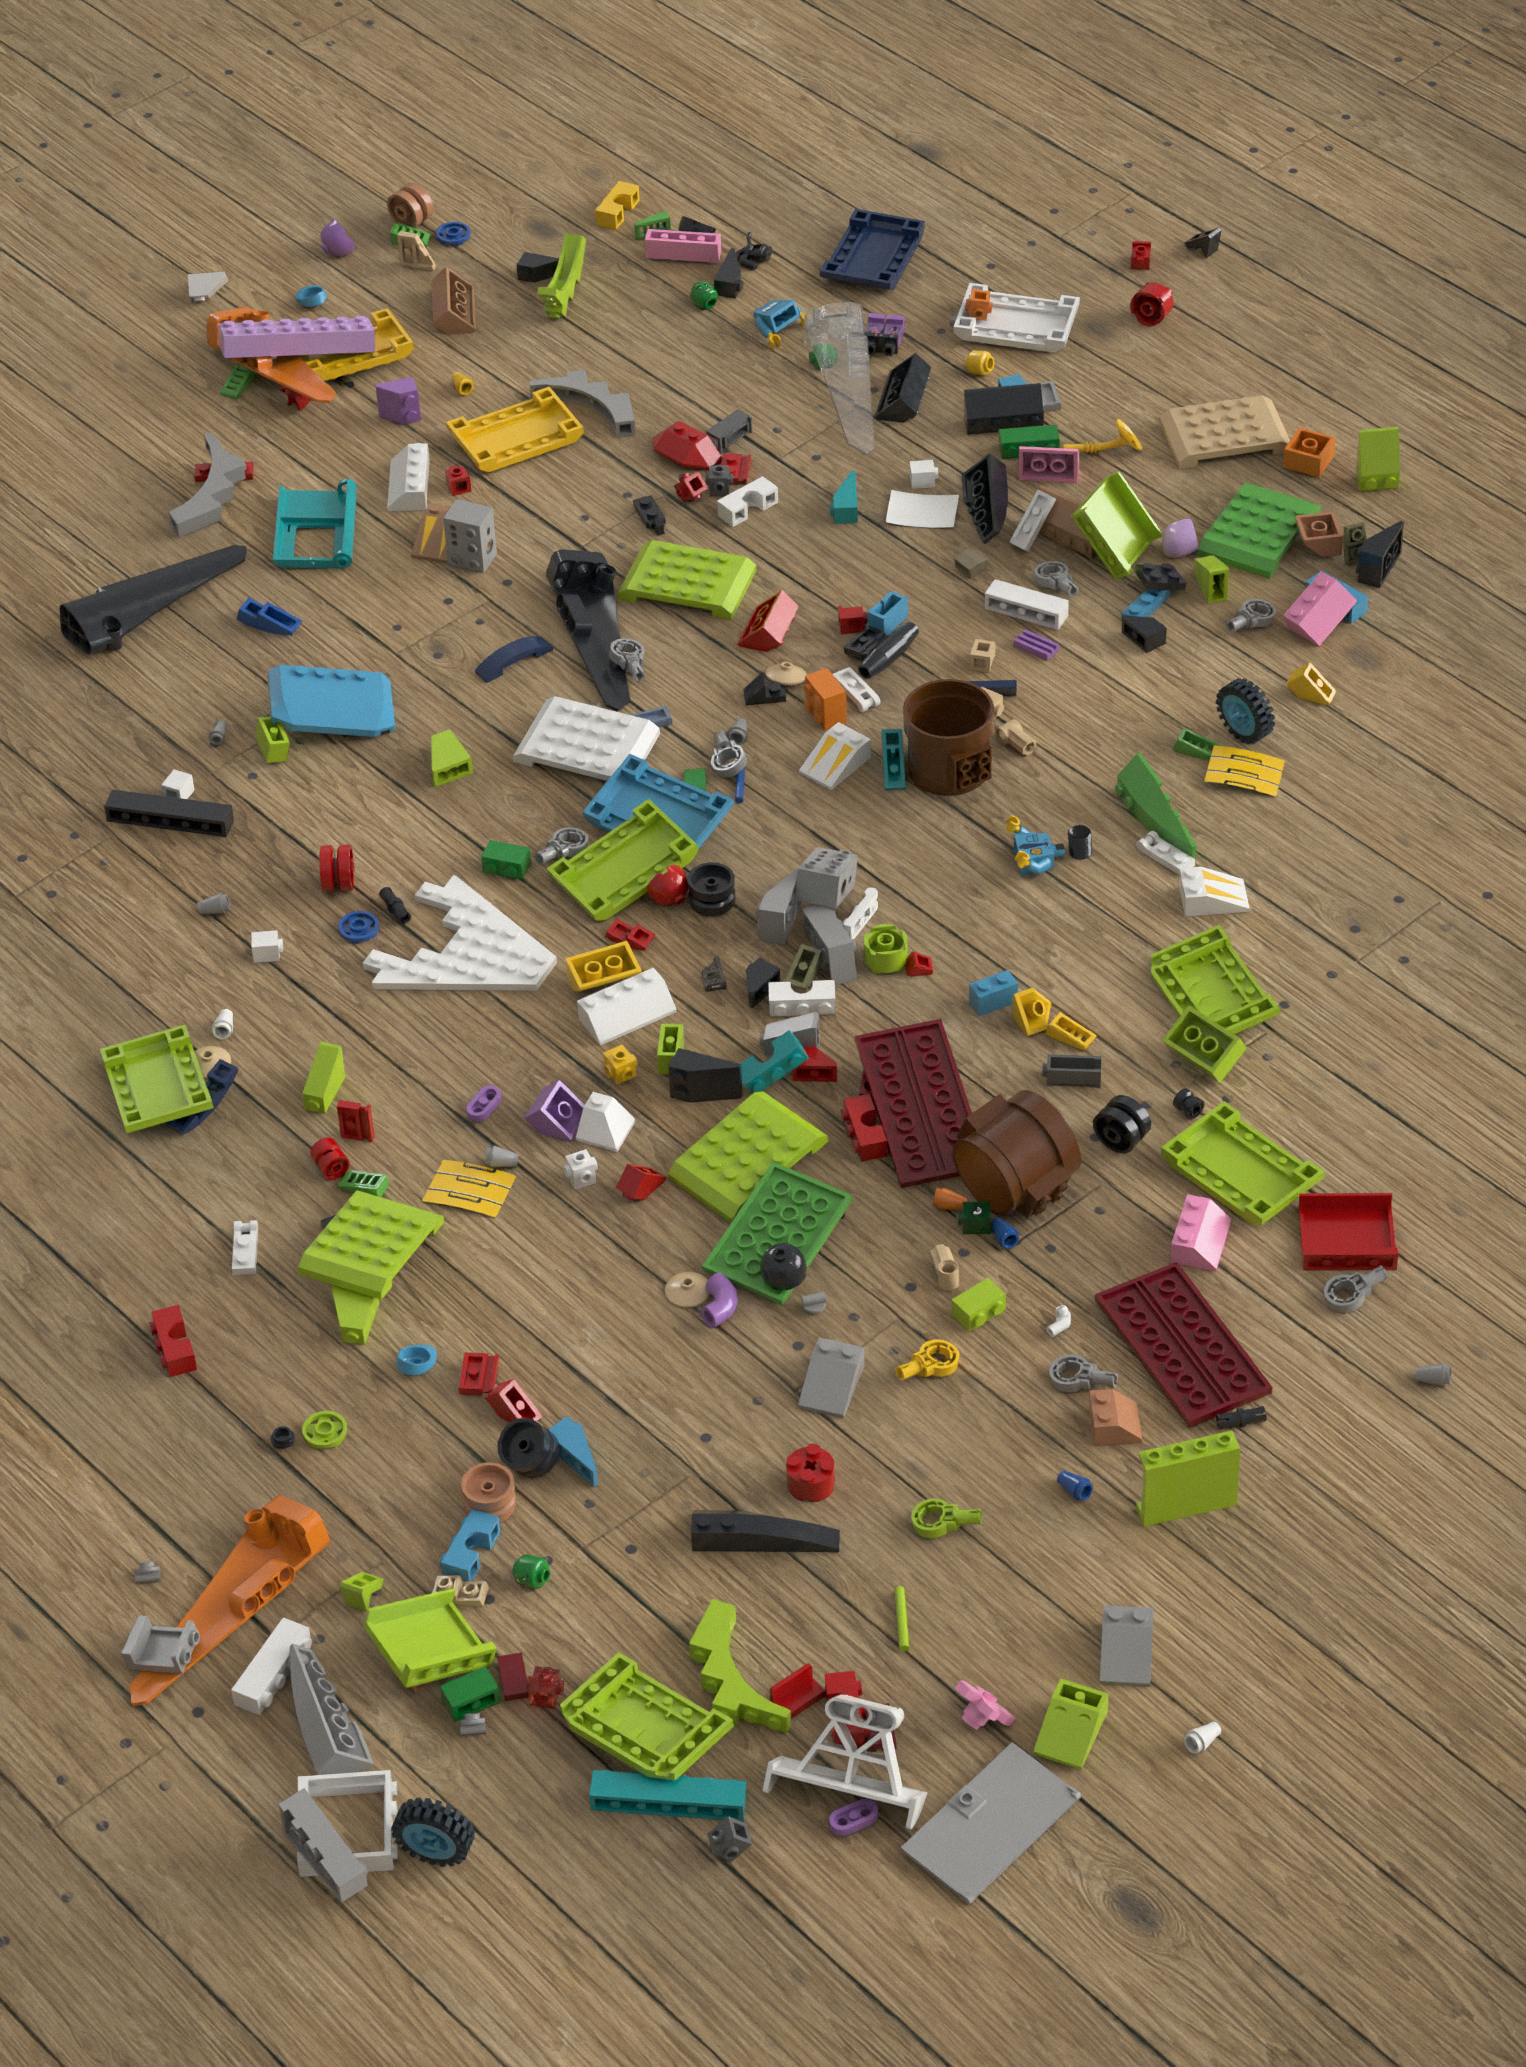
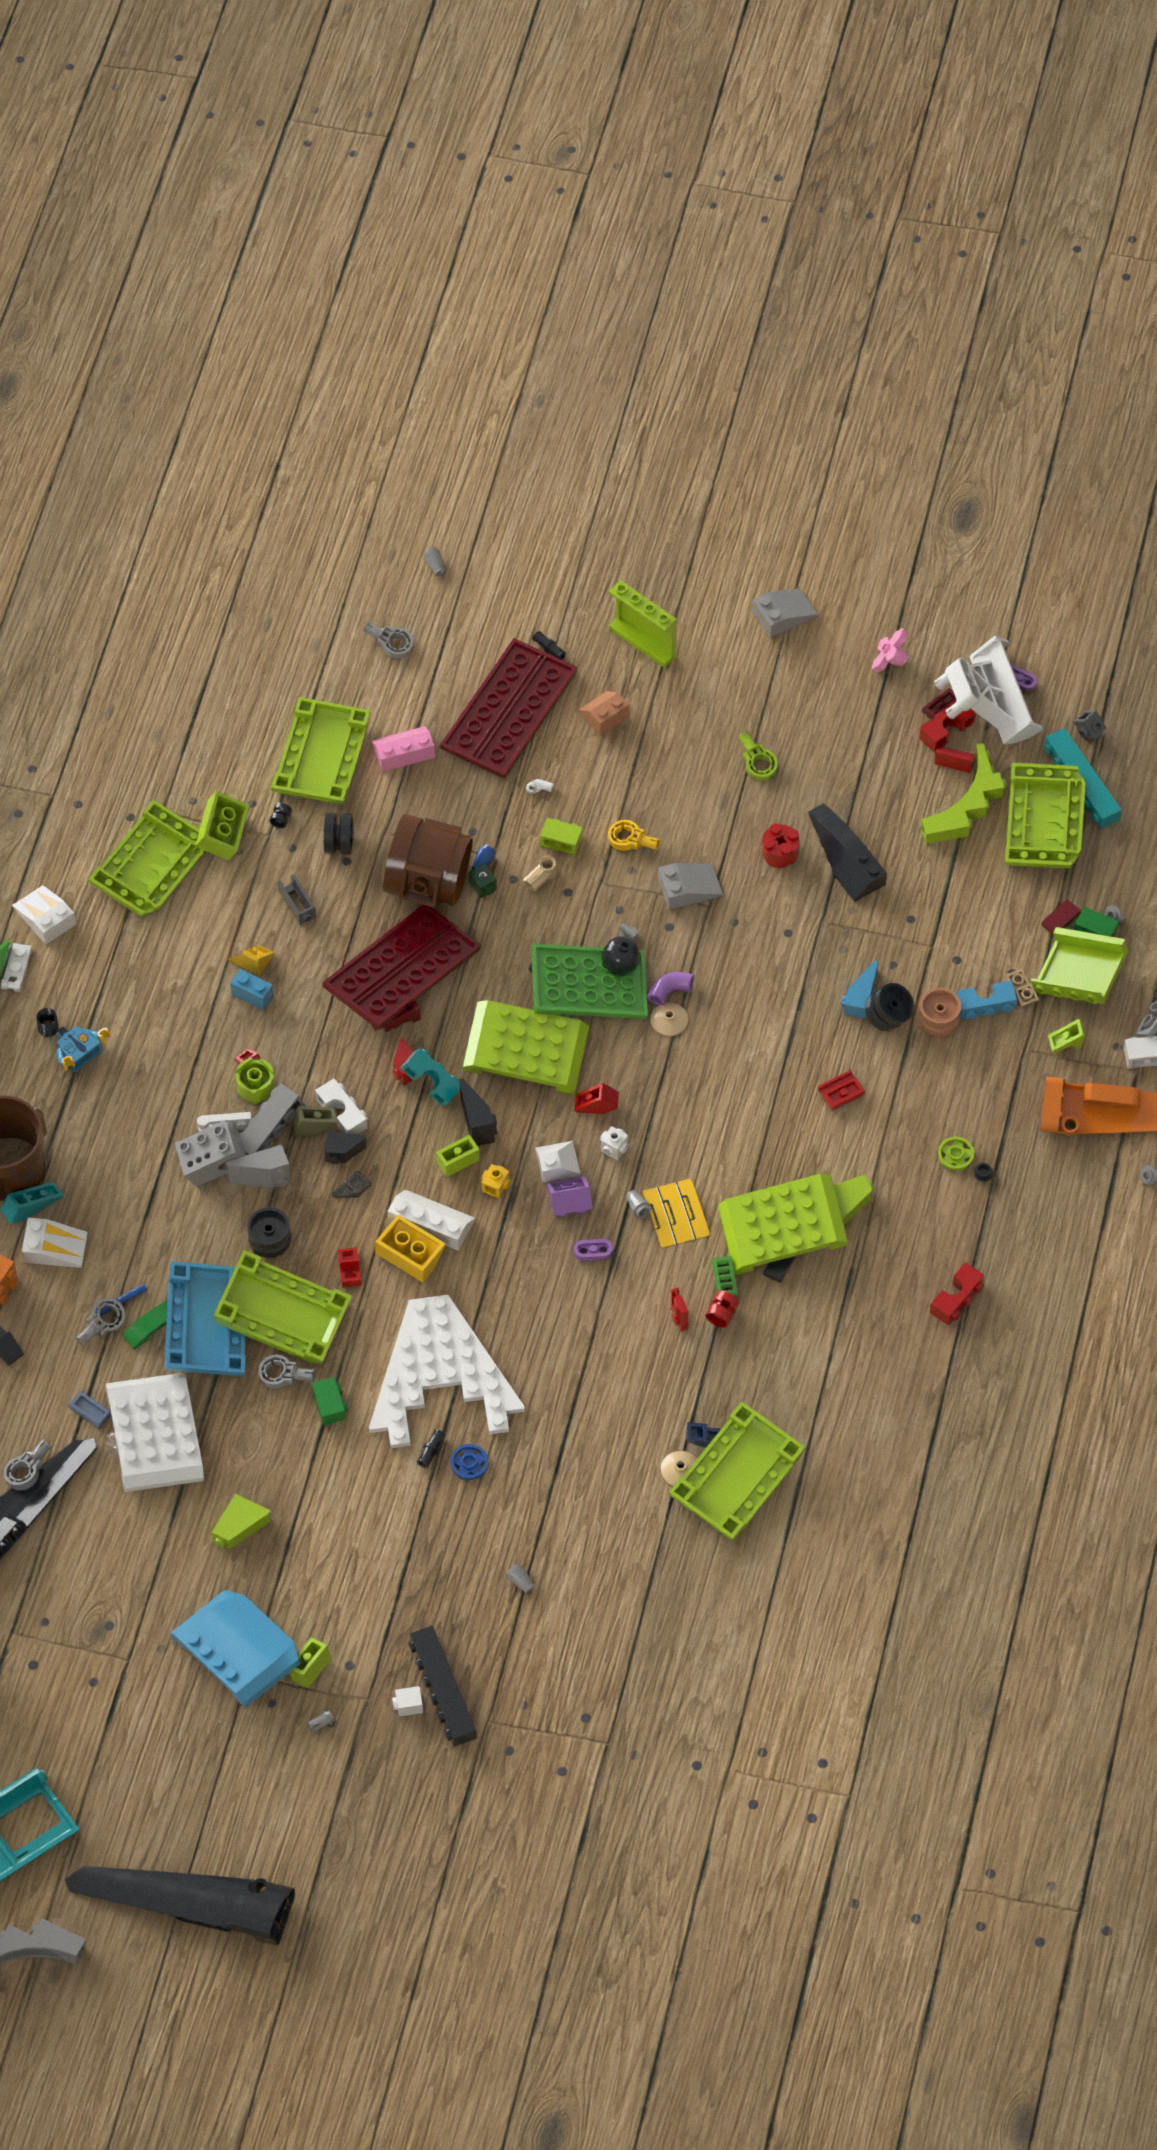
camera: 125 degrees left, 15 degrees up
white cone [212,1009,233,1039] -> none
white plate [232,1220,258,1275] -> none
blue slope [236,598,302,635] -> none
white brick [251,930,284,963] -> none
lime slope [302,1041,345,1114] -> none
red wheel [319,844,355,892] -> none
dark azure hat [396,1344,437,1376] -> none
dark blue slope [475,636,553,683] -> none
red slope [485,1379,542,1423] -> none
green head [512,1554,550,1589] -> none
clear red brick [527,1666,564,1709] -> none
red cylinder [646,864,688,906] -> none
light grey cone [727,718,748,745] -> none
light grey slope [760,1012,820,1056] -> none
red arch [841,1094,887,1162] -> none
lime bar [894,1586,909,1652] -> none
light grey door [900,1742,1081,1905] -> none
orange cone [932,1187,967,1211] -> none
lime slope [1033,1678,1108,1770] -> none
yellow slope [1045,1012,1097,1051] -> none
light grey pin [1049,1354,1118,1393] -> none
blue cone [1057,1470,1093,1501] -> none
white cone [1184,1721,1221,1754] -> none
red panel [1298,1193,1398,1271] -> none

